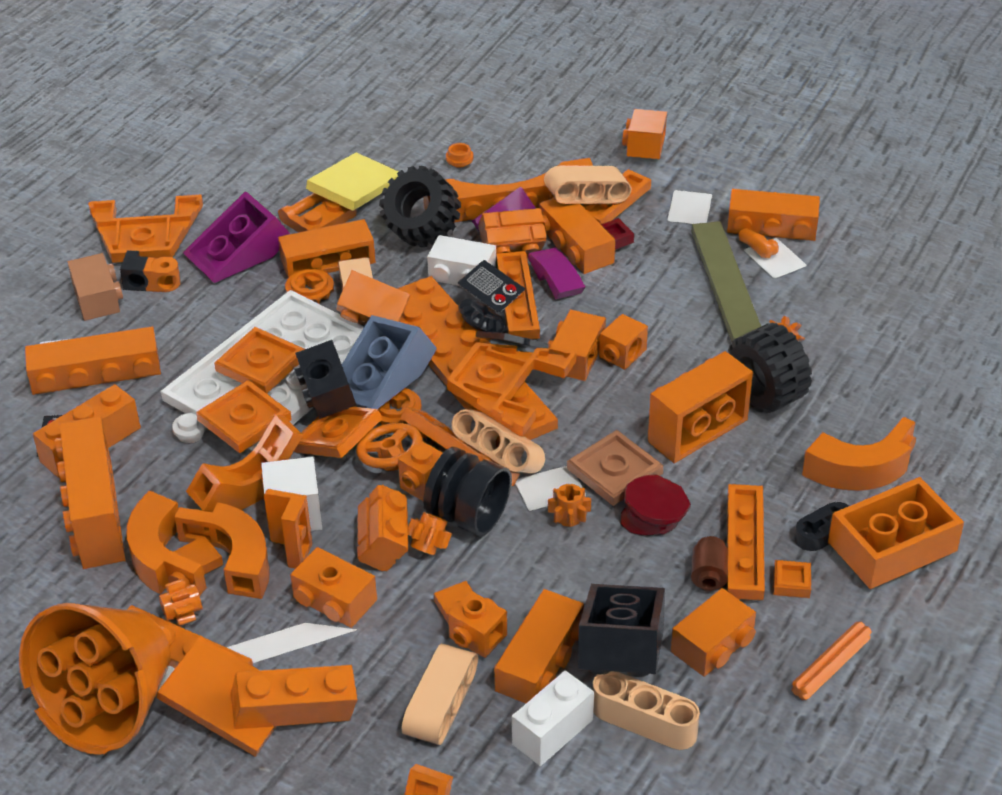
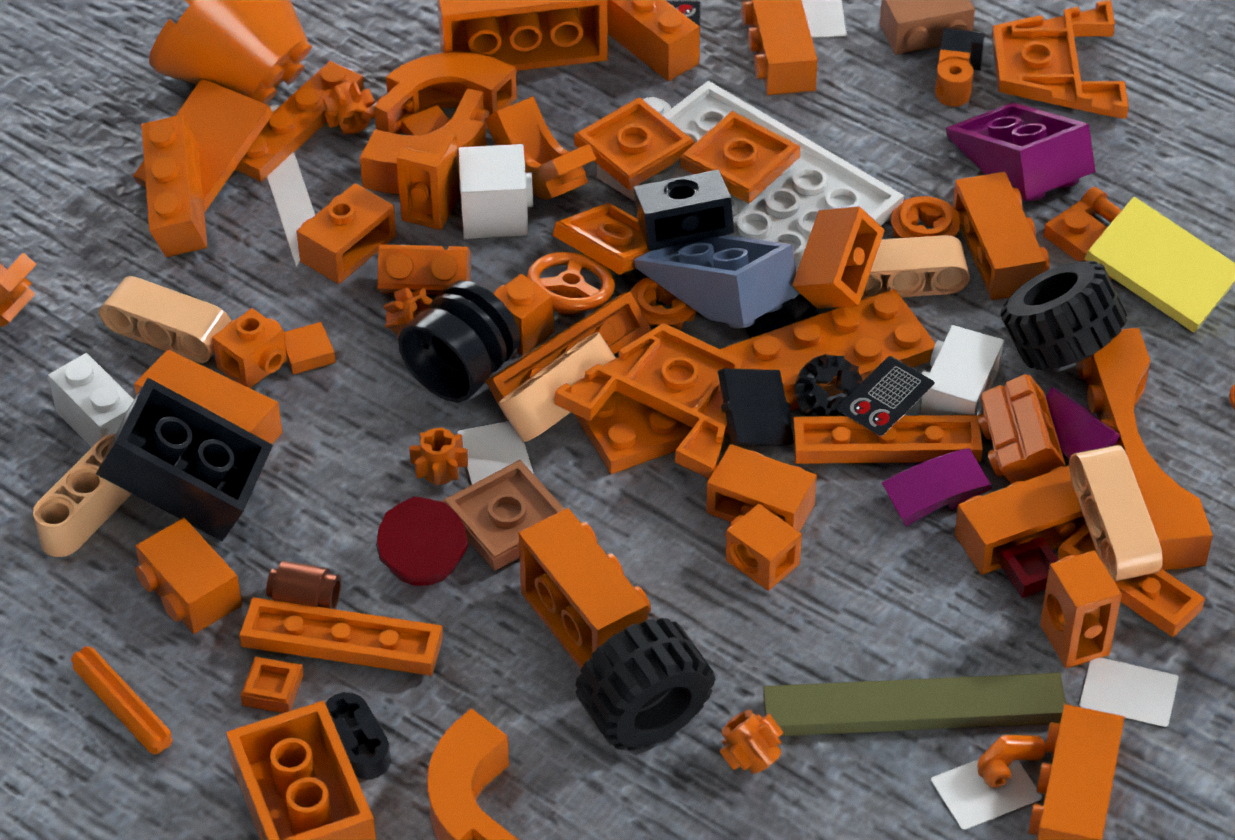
camera: 95 degrees right, 5 degrees up
none -> orange brick [1040,550,1122,669]

